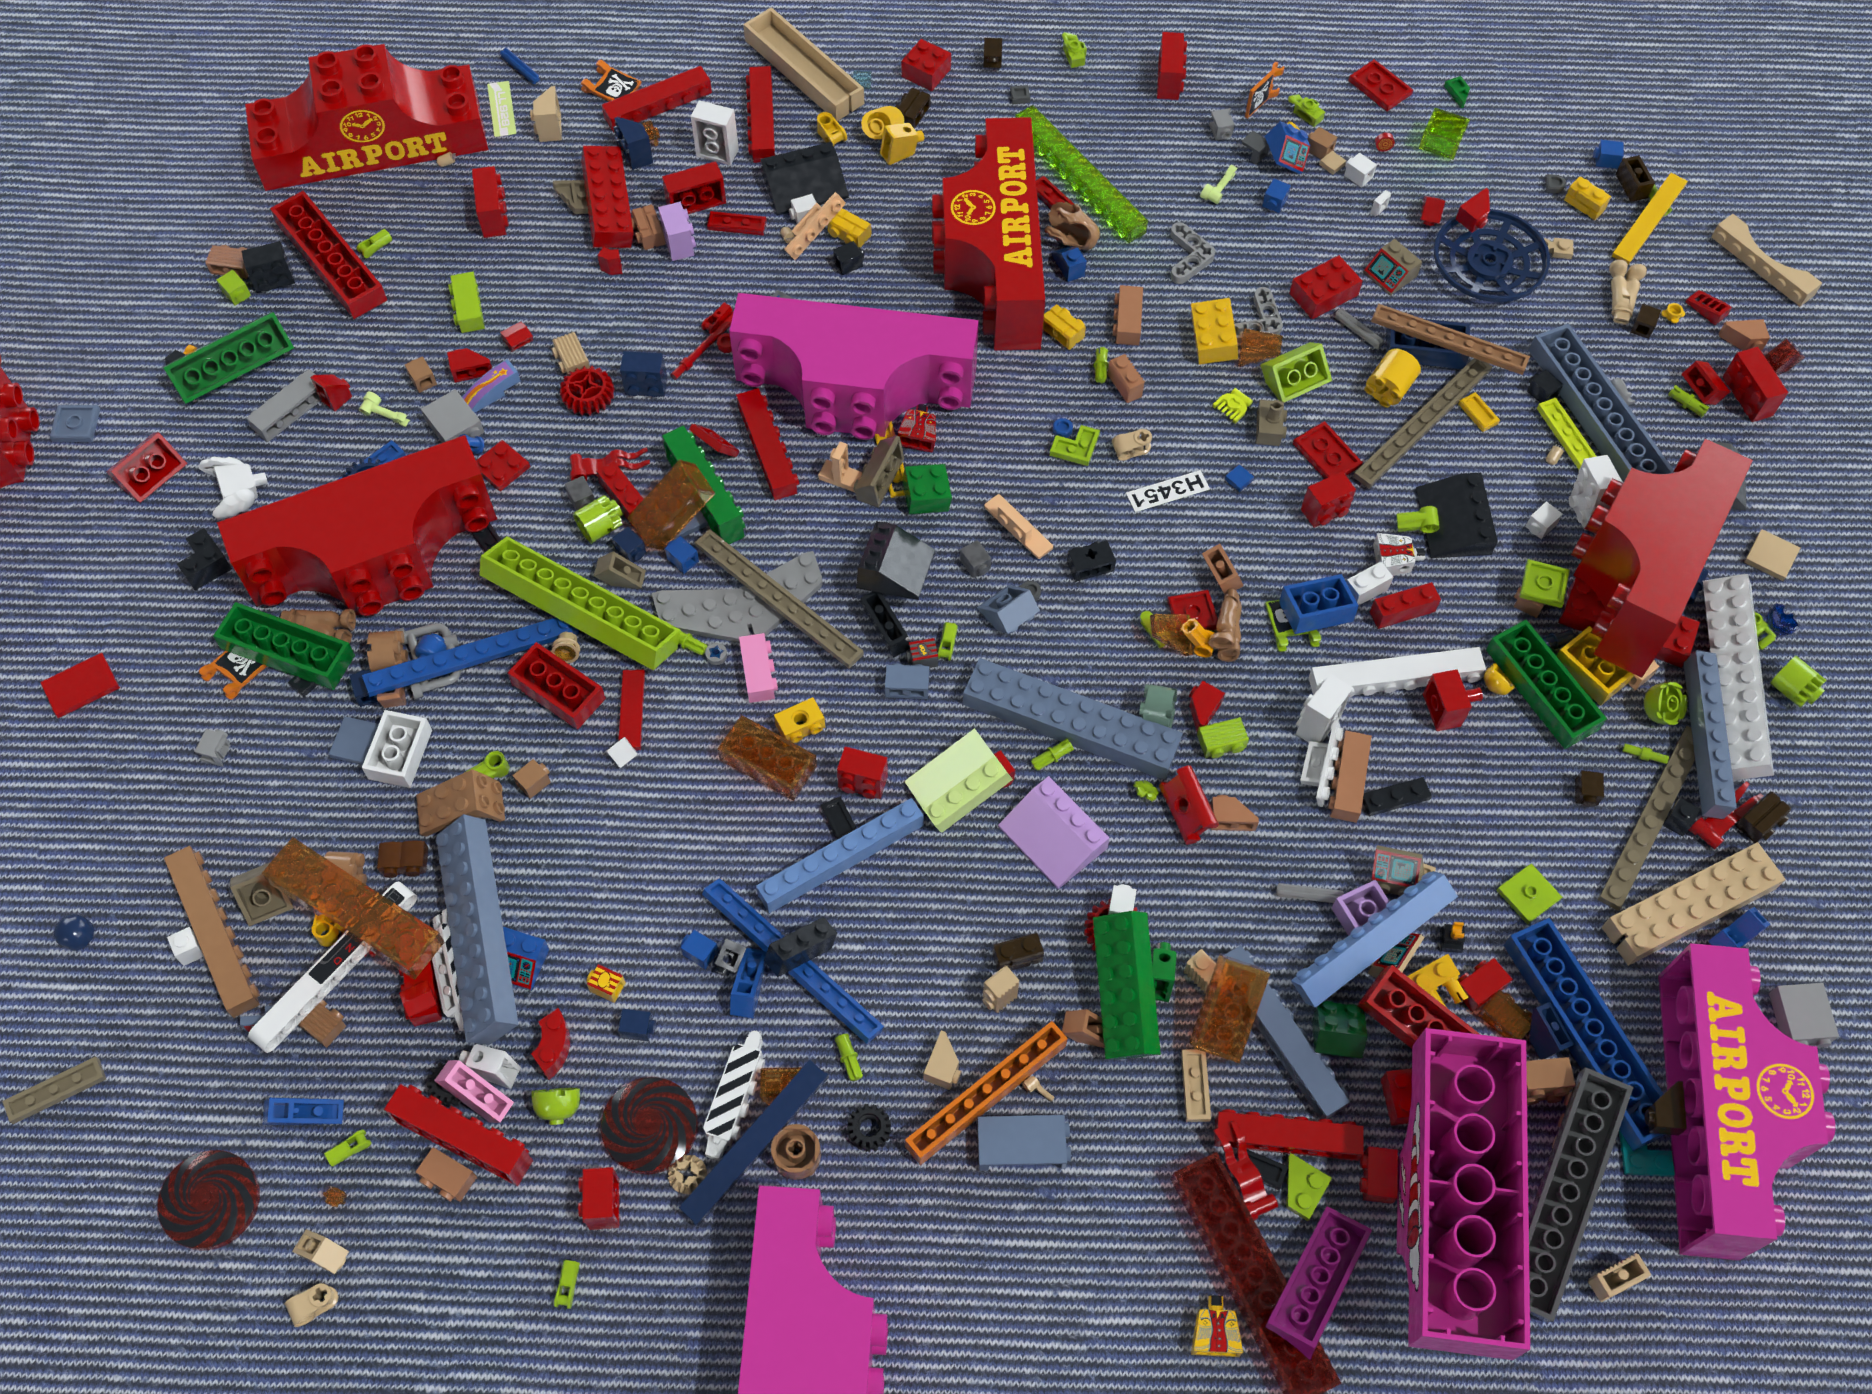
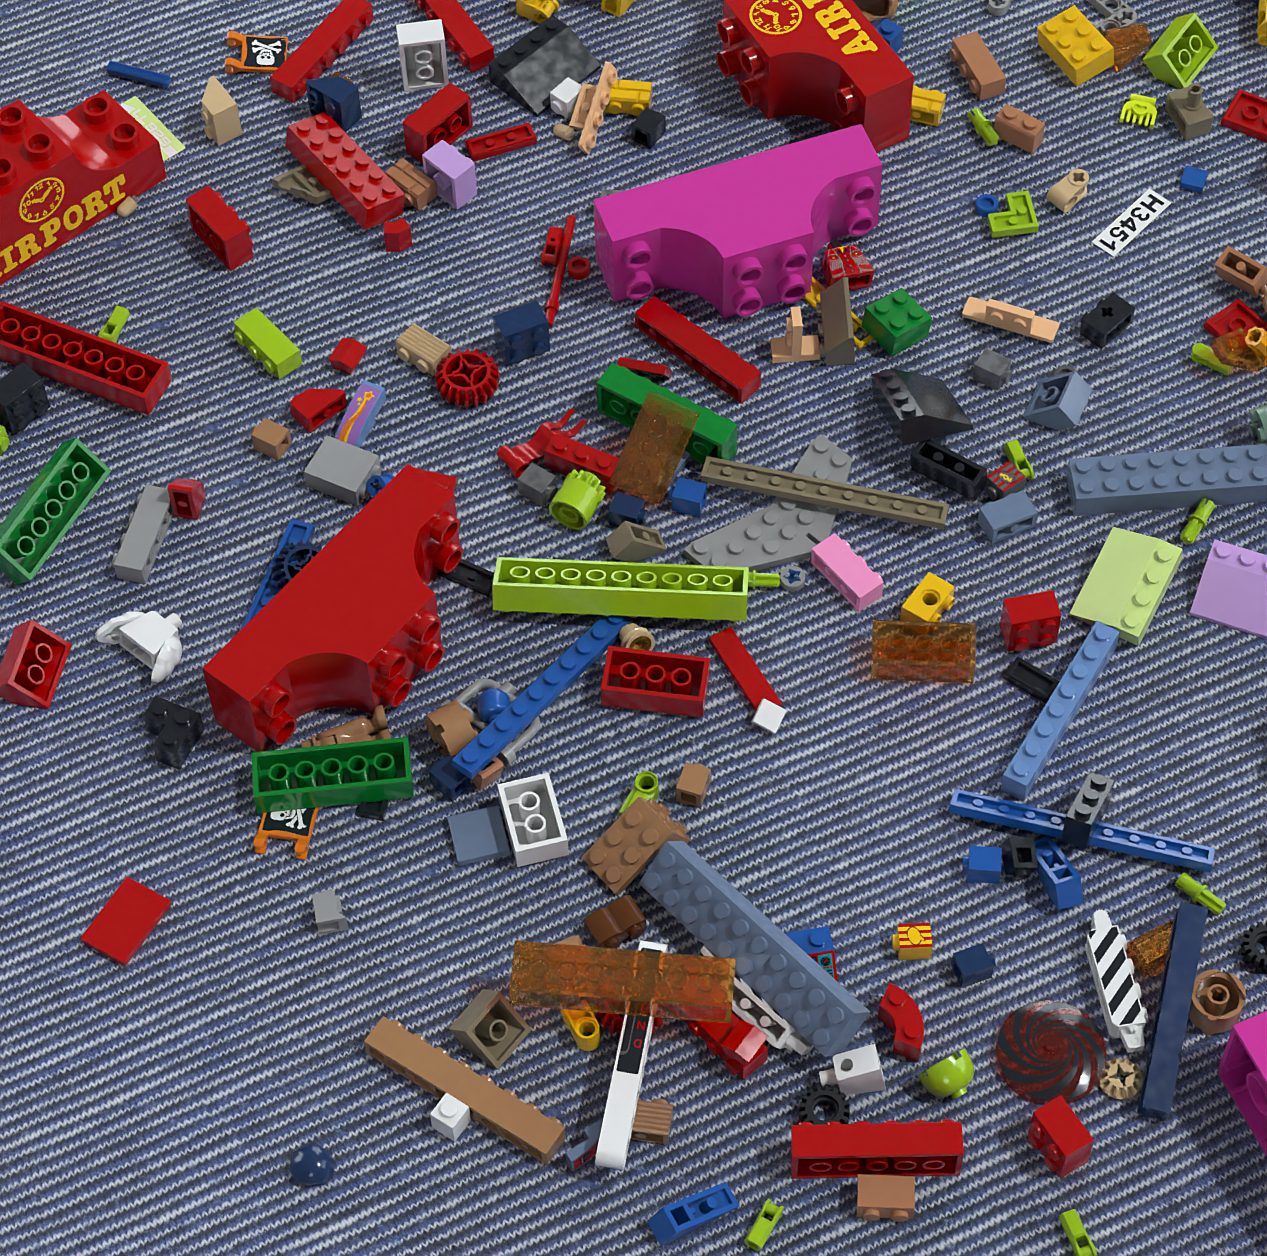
camera: 25 degrees left, 5 degrees down
yellowish green brick [359,391,410,427] -> none
bright pink brick [434,1060,514,1123] -> none

